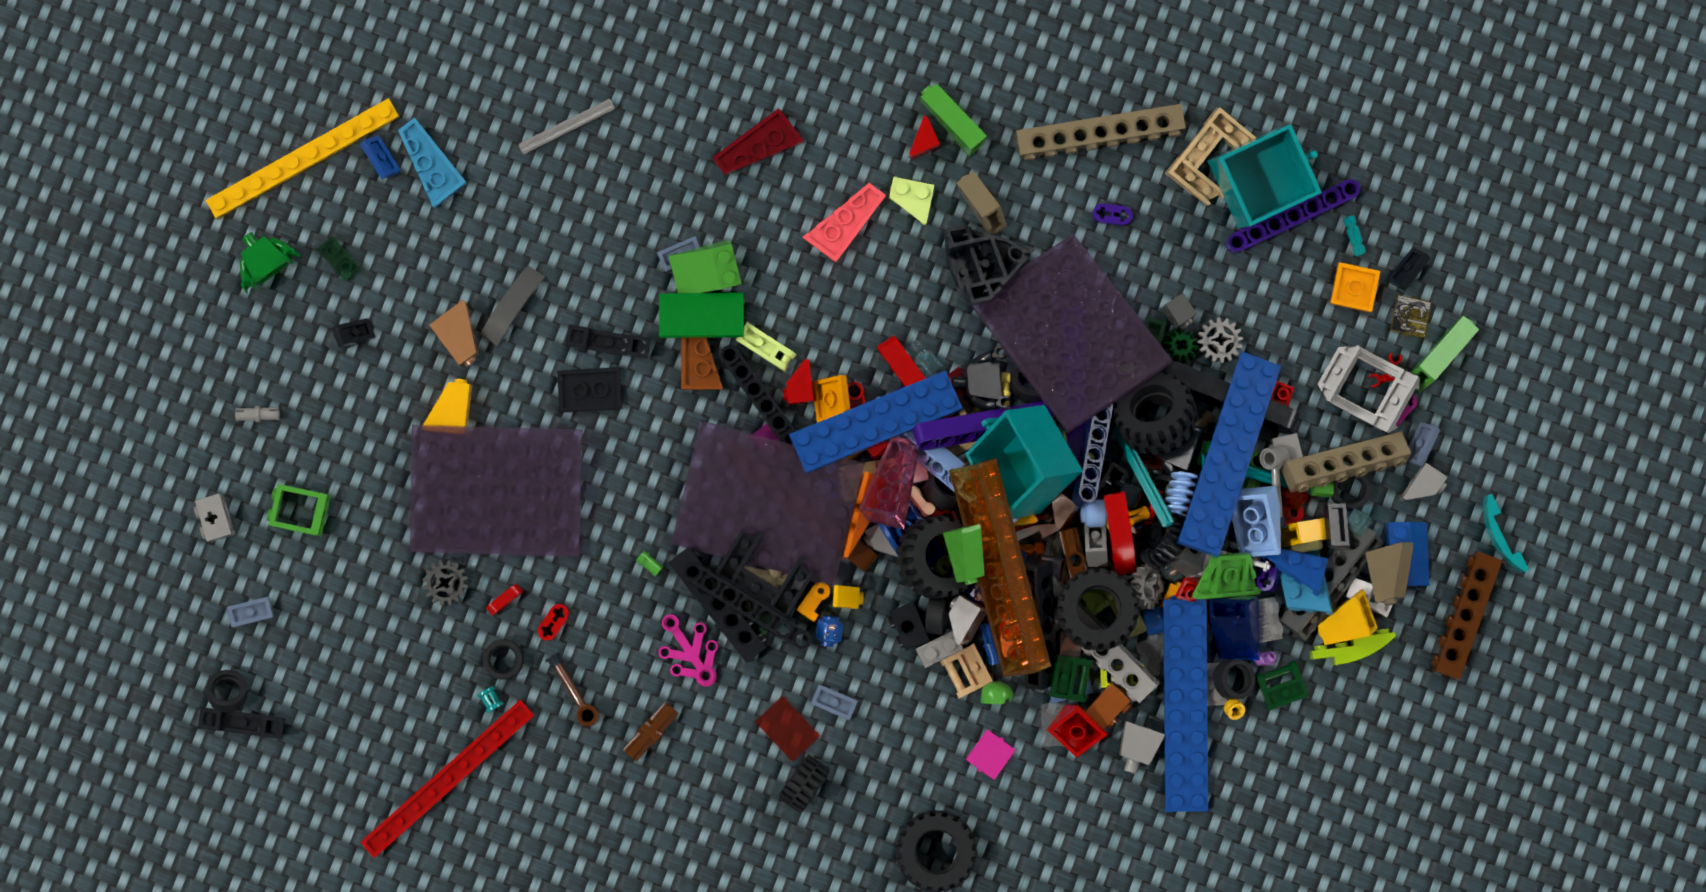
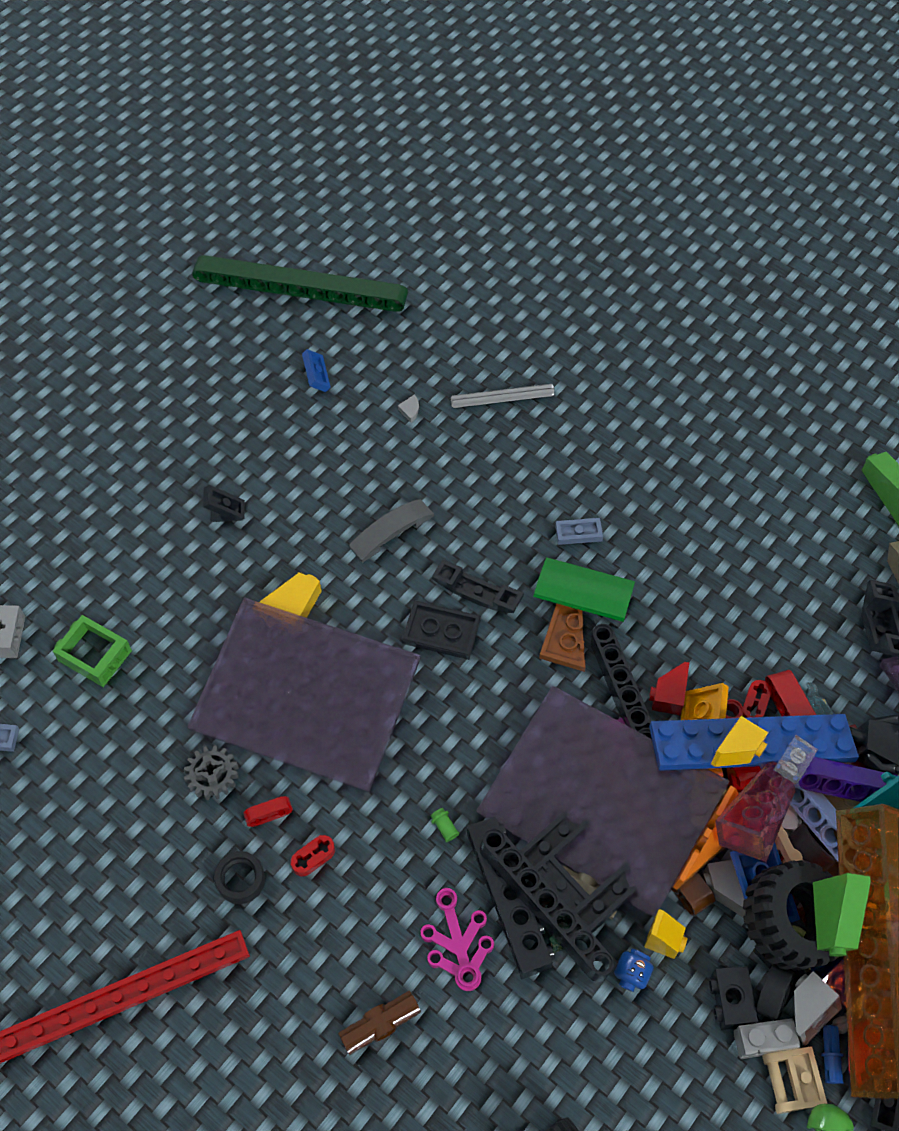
camera: 20 degrees right, 25 degrees down
yellow plate [206,98,400,219] -> none
light grey pin [235,406,280,422] -> none
green torso [240,232,300,294] -> none
clear green slope [316,236,361,281] -> none
dark azure wing [398,117,467,209] -> none
medium nougat slope [429,300,479,367] -> none
teal bush [477,686,504,714] -> none
reddish brown piece [545,652,600,727] -> none
bright green slope [668,240,742,293] -> none
dark red wing [712,108,804,175] -> none
yellowish green plate [736,322,797,372] -> none
clear red piece [755,696,820,762] -> none
light orange leg [797,582,830,623] -> none
coral wing [802,183,886,263] -> none
sand blue plate [811,685,858,720] -> none
yellowish green wing [889,177,934,225] -> none
red slope [909,116,940,159] -> none
none -> dark green beam [192,255,408,312]
none -> light grey tile [398,395,419,423]
none -> yellow slope [711,716,768,767]
none -> red beam [742,680,771,718]
none -> clear plate [774,735,818,784]

